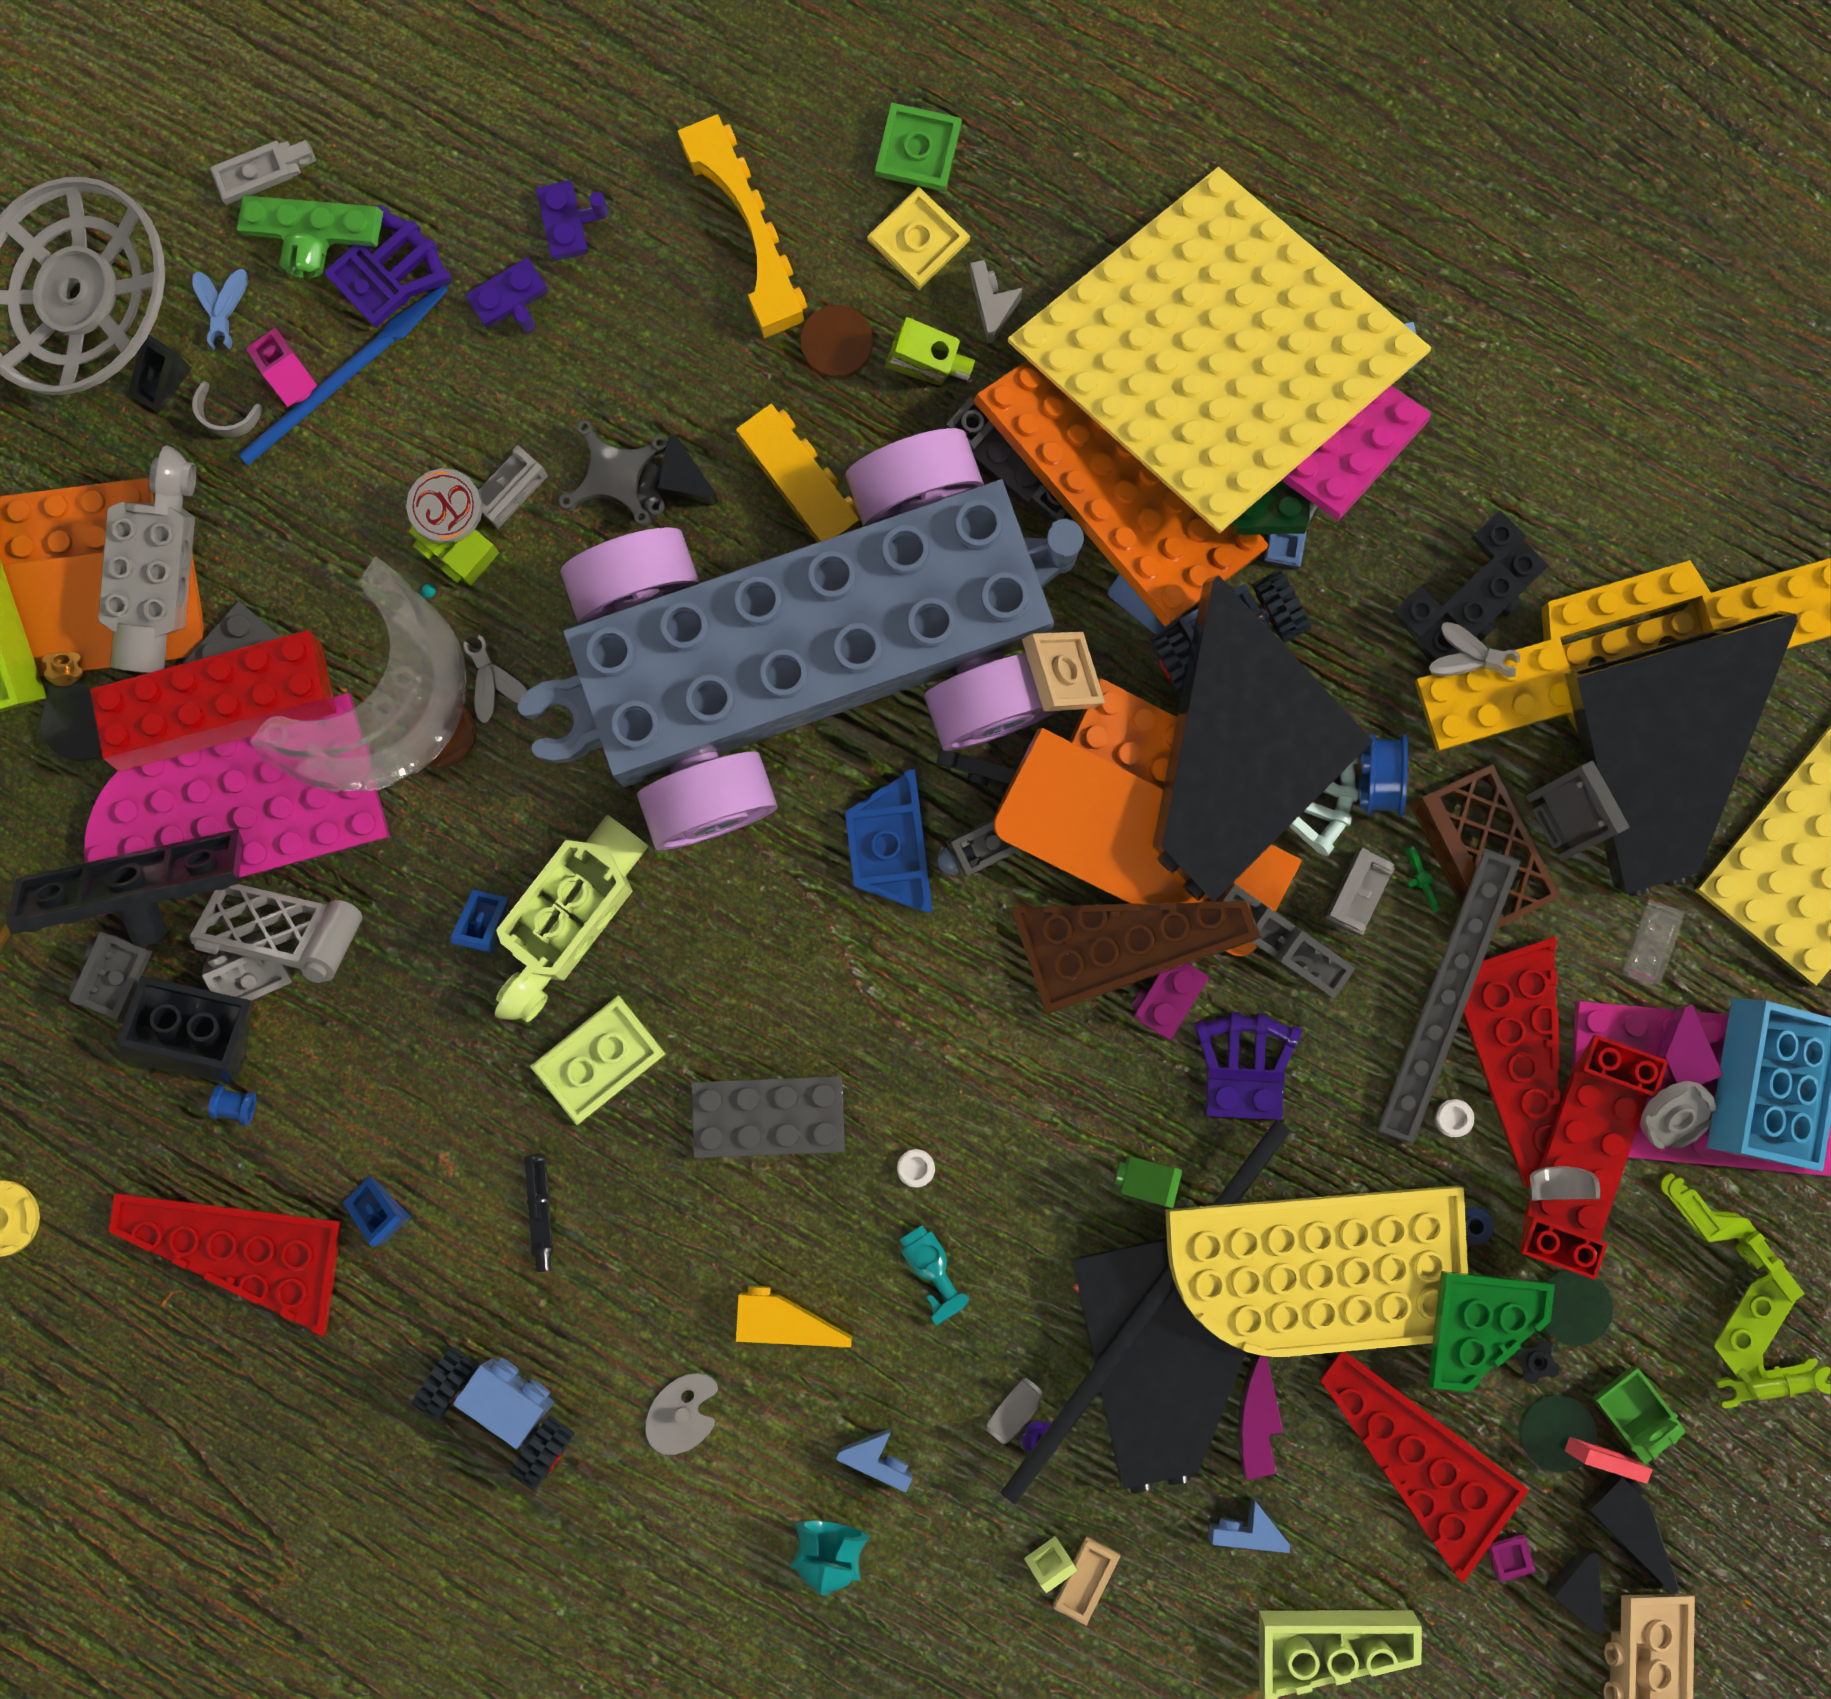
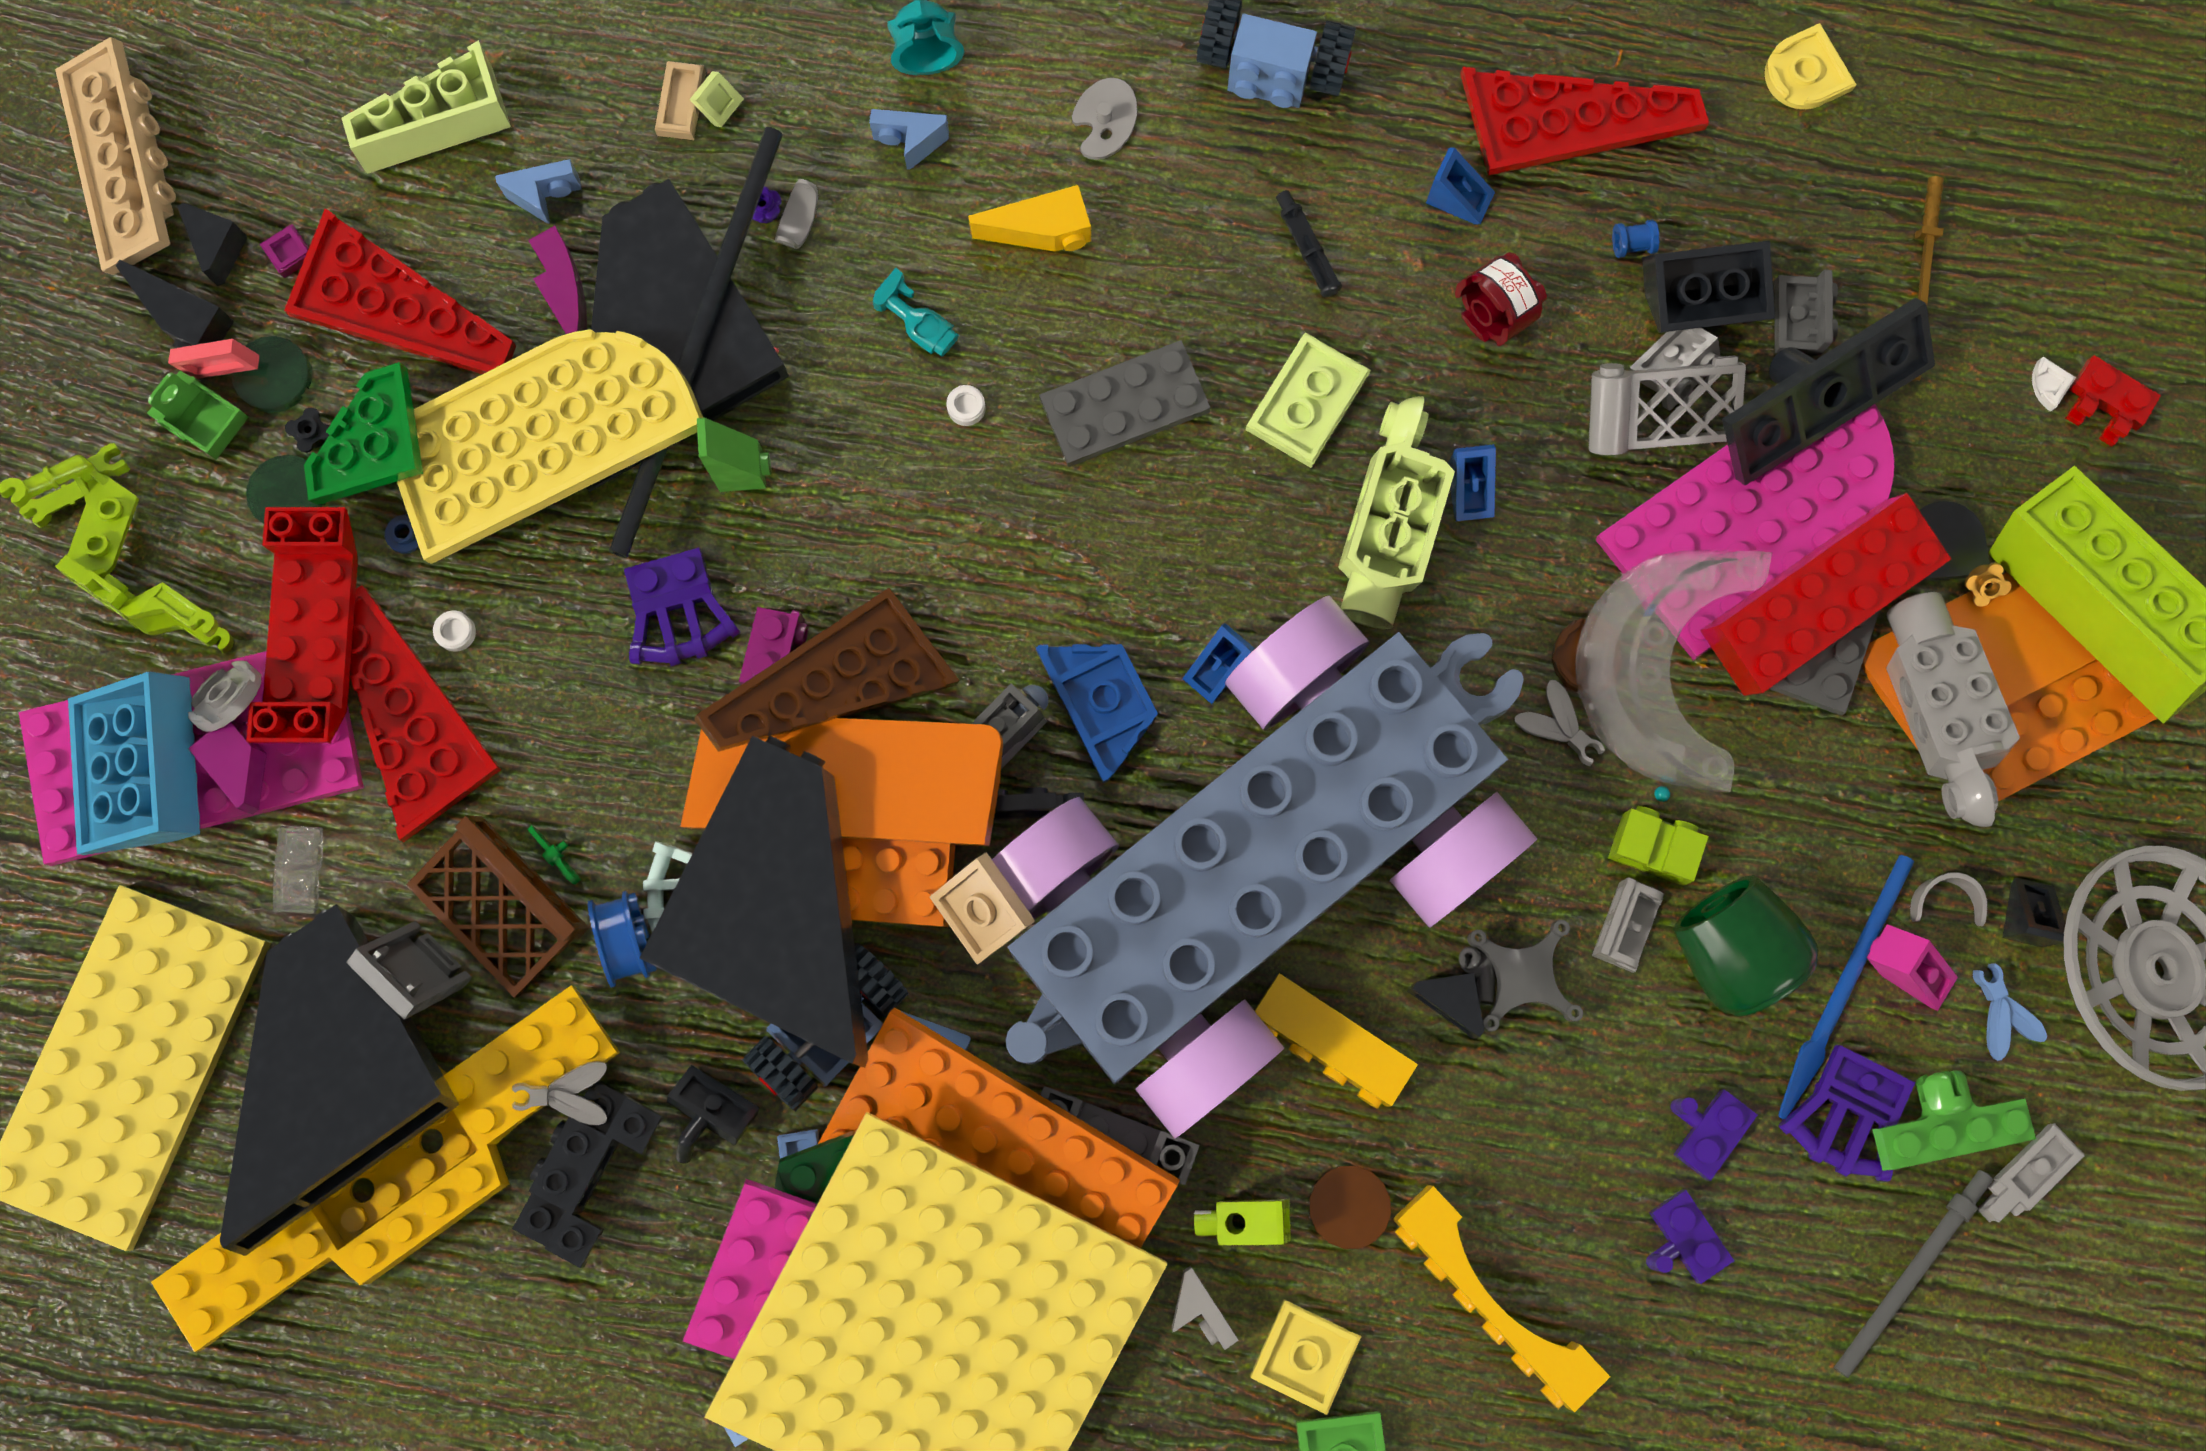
camera: 160 degrees right, 5 degrees down
light grey tile [406,468,482,543] -> none
dark grey slope [1215,883,1356,999] -> none
light grey hinge [1324,848,1395,936] -> none
dark grey tile [1377,848,1521,1145] -> none
light grey helmet [1530,1166,1600,1201] -> none
none -> black plate [667,1065,760,1164]
none -> blue slope [1182,623,1255,704]
none -> dark red brick [1455,252,1547,346]
none -> dark green piece [1673,875,1819,1017]
none -> dark grey bar [1834,1170,1993,1378]

